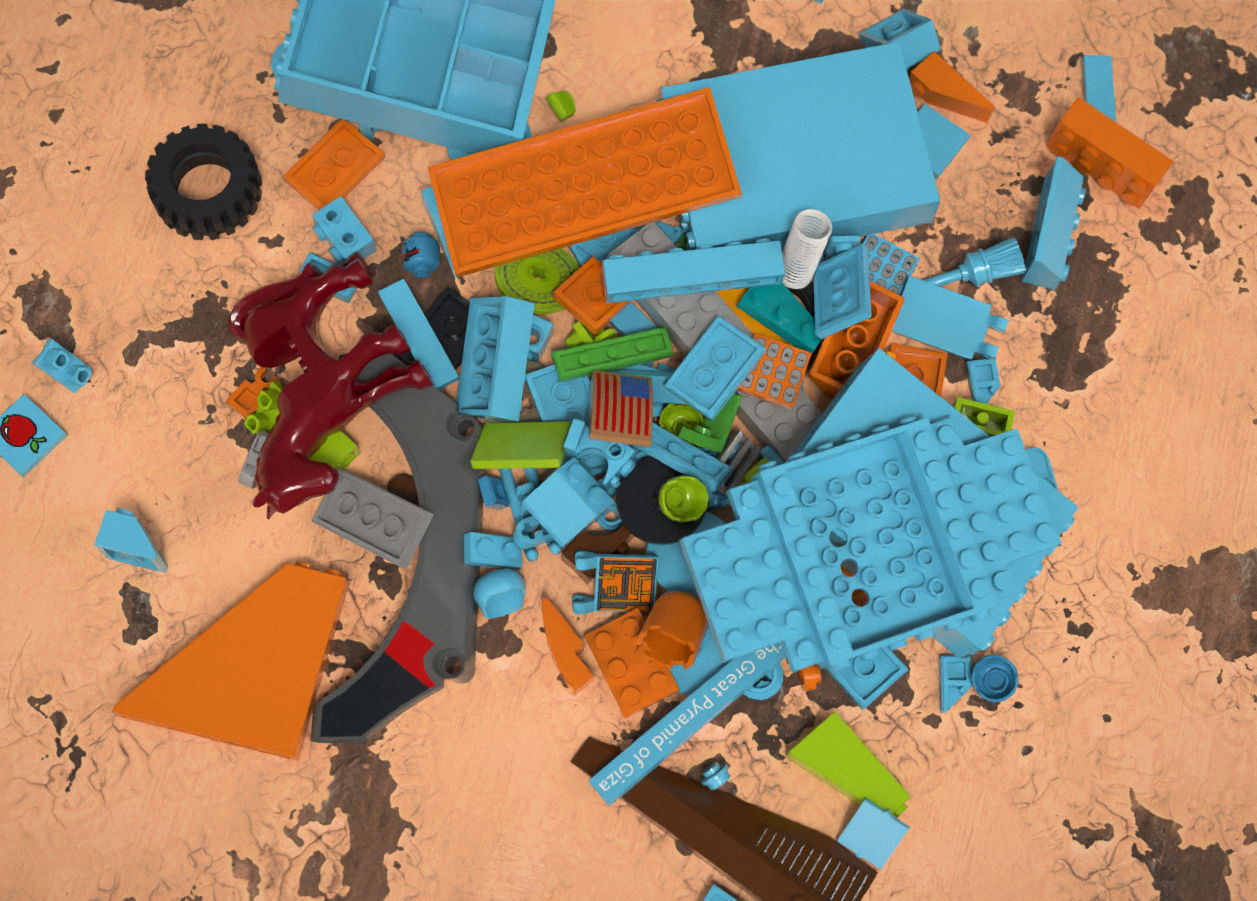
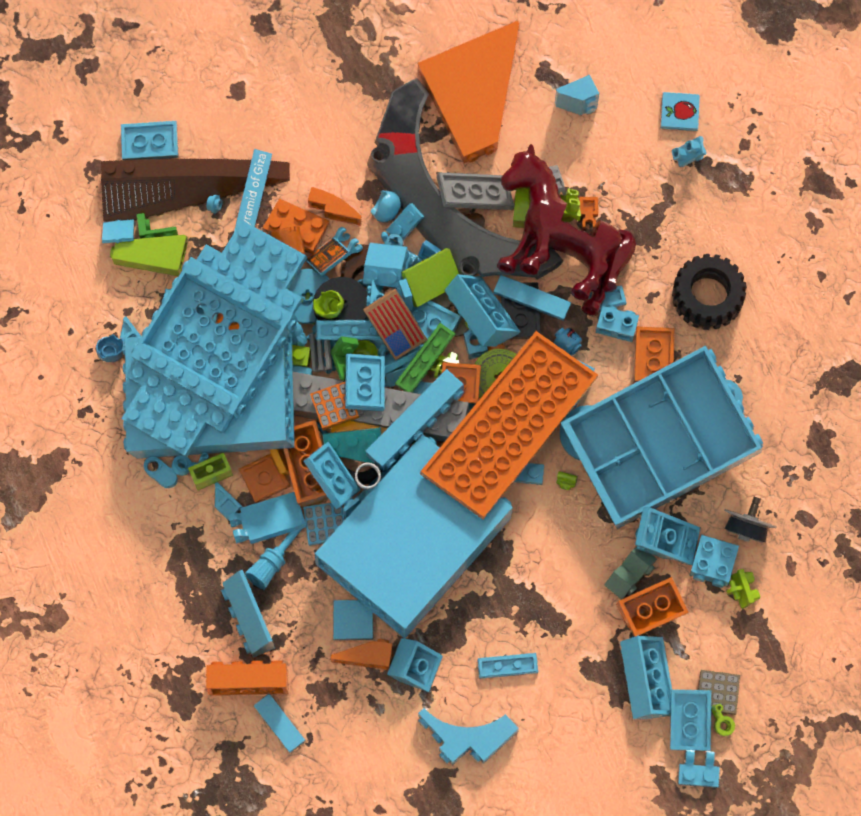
camera: 150 degrees right, 0 degrees up
none -> bright green bracket [137,213,178,239]

